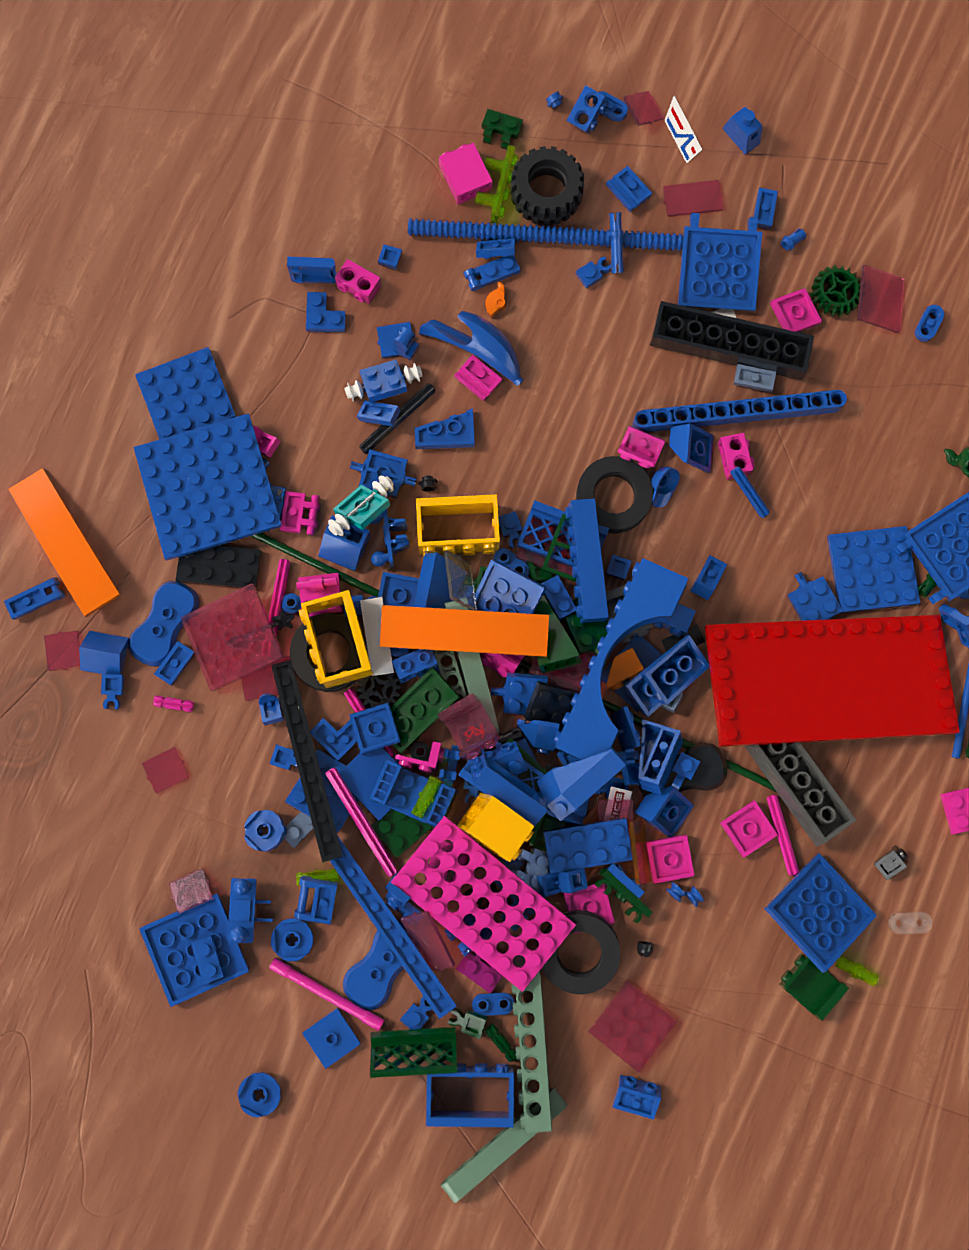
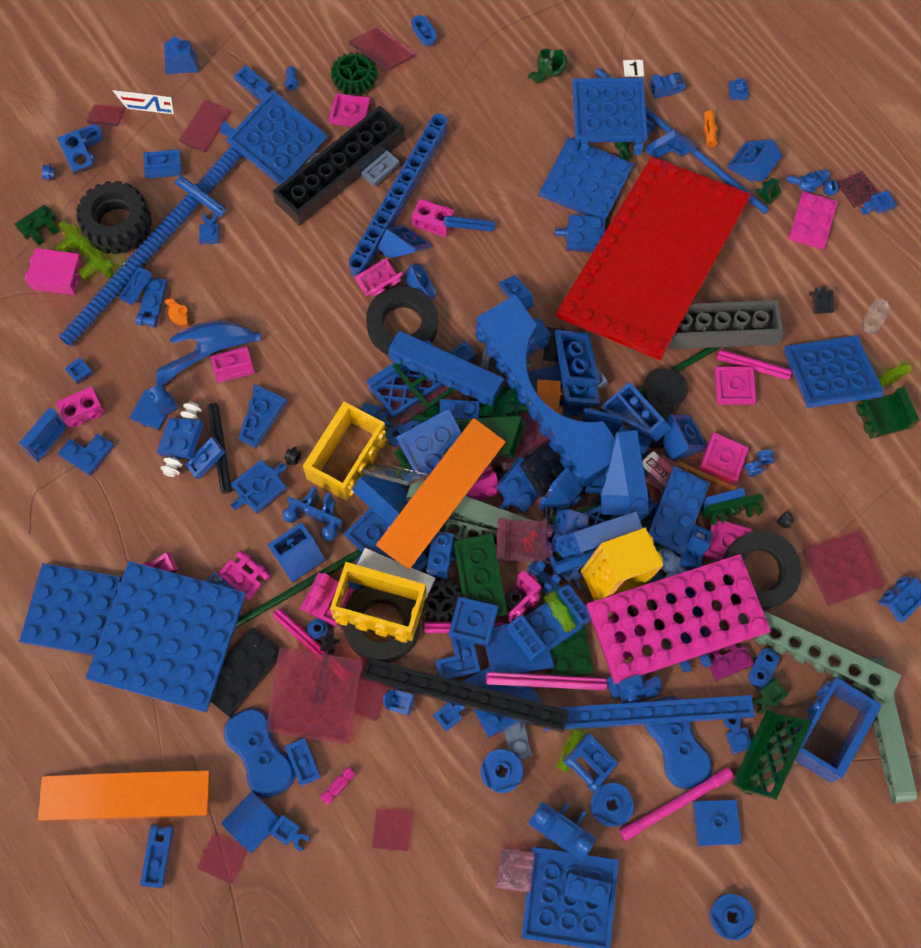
camera: 55 degrees left, 10 degrees down
teal plate [328,476,394,536] -> none
clear pink piece [401,911,456,971] -> none
dark green axle [485,1024,516,1062] -> none
blue plate [671,752,700,791] -> none

